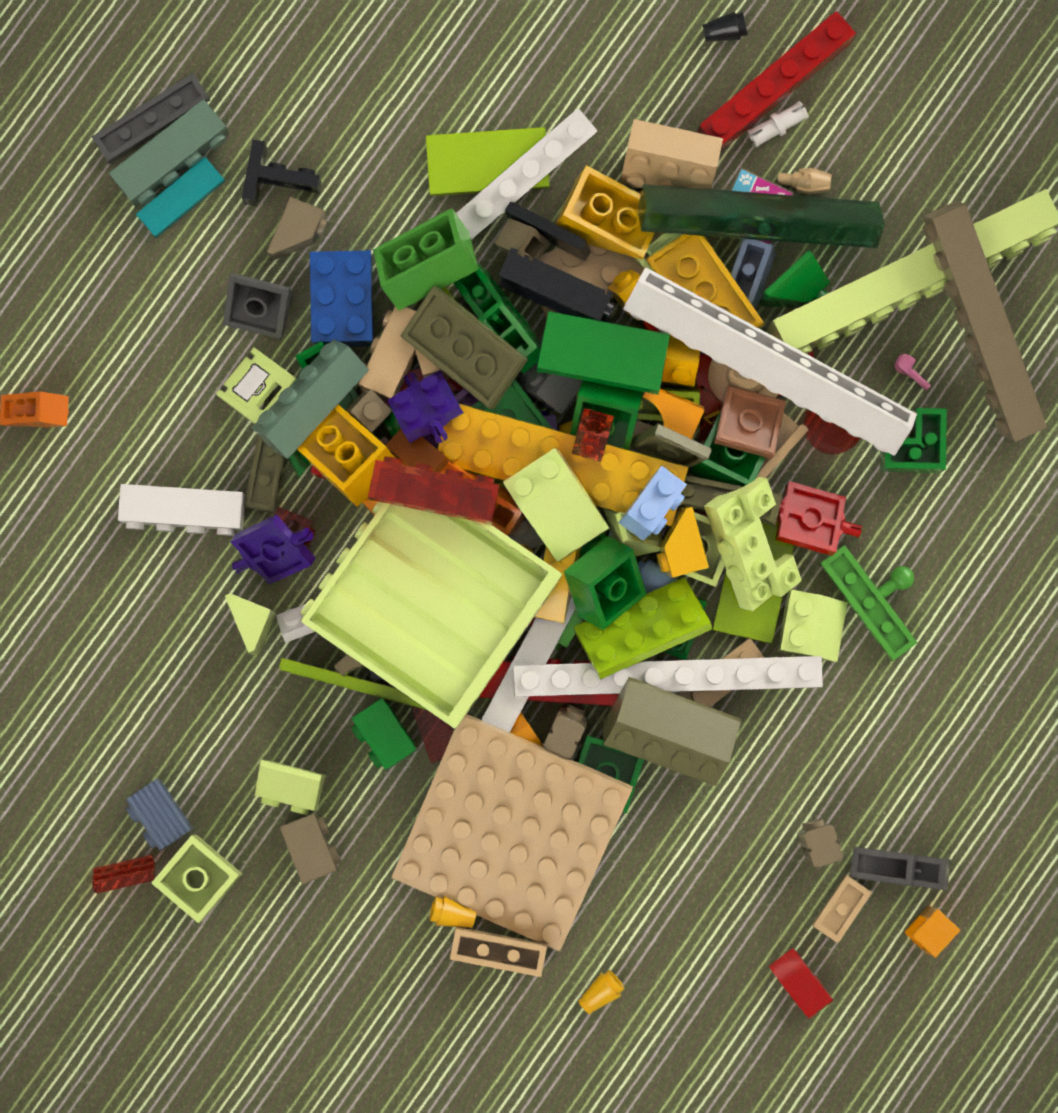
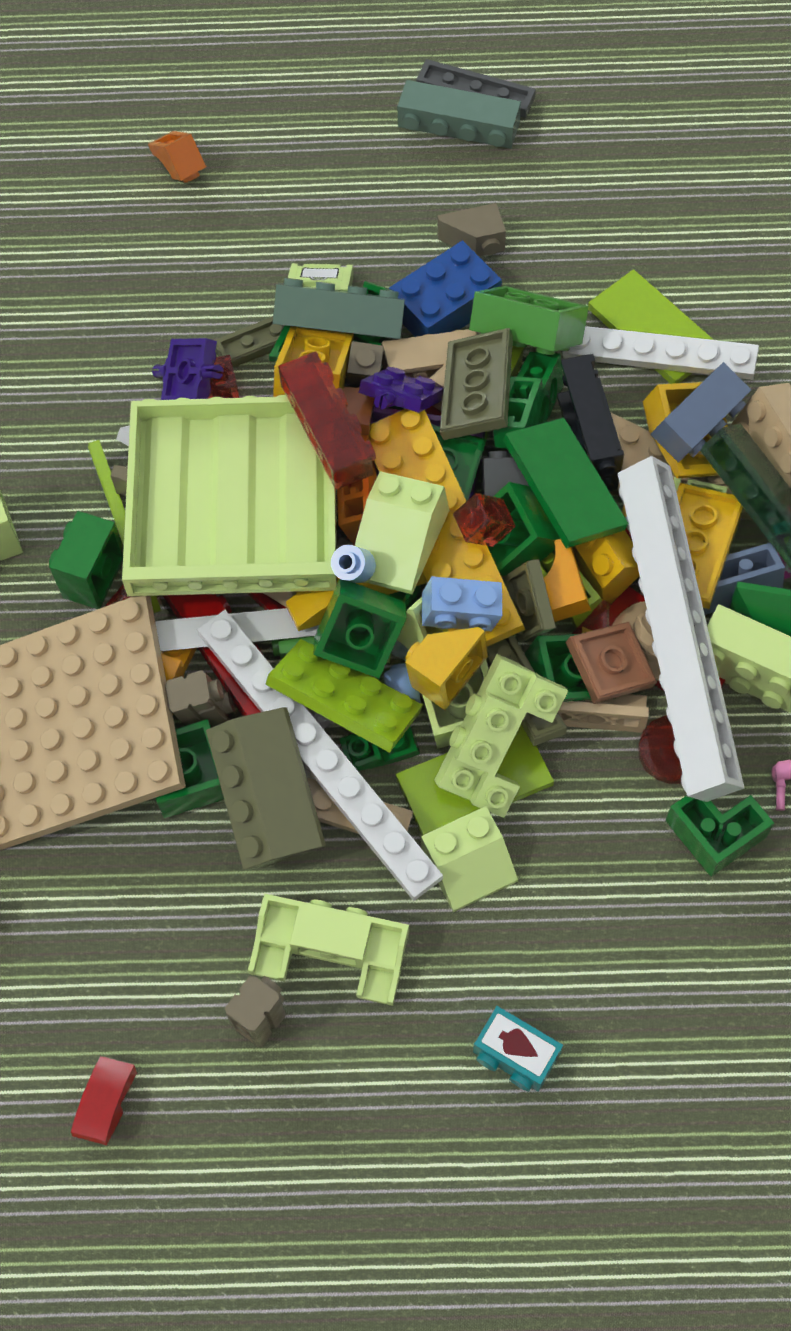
camera: 60 degrees right, 20 degrees down
white brick [118,484,246,536] -> none
teal tile [136,157,225,239] -> none
dark grey slope [223,273,293,339] -> none
yellowish green slope [225,593,277,655] -> none
black bracket [242,139,322,206] -> none
dark tan brick [494,218,549,261] -> none
black tile [505,202,591,261] -> none
plate [775,481,862,556] -> none
tan plate [811,875,872,943] -> none
bright green plate [819,545,918,661] -> none
dark grey slope [850,847,951,890] -> none
light orange panel [905,906,961,958] -> none
none -> yellowish green bracket [248,893,409,1006]
none -> light blue brick [331,545,376,583]
none -> brick [473,1006,563,1092]
none -> sand blue brick [650,362,751,462]

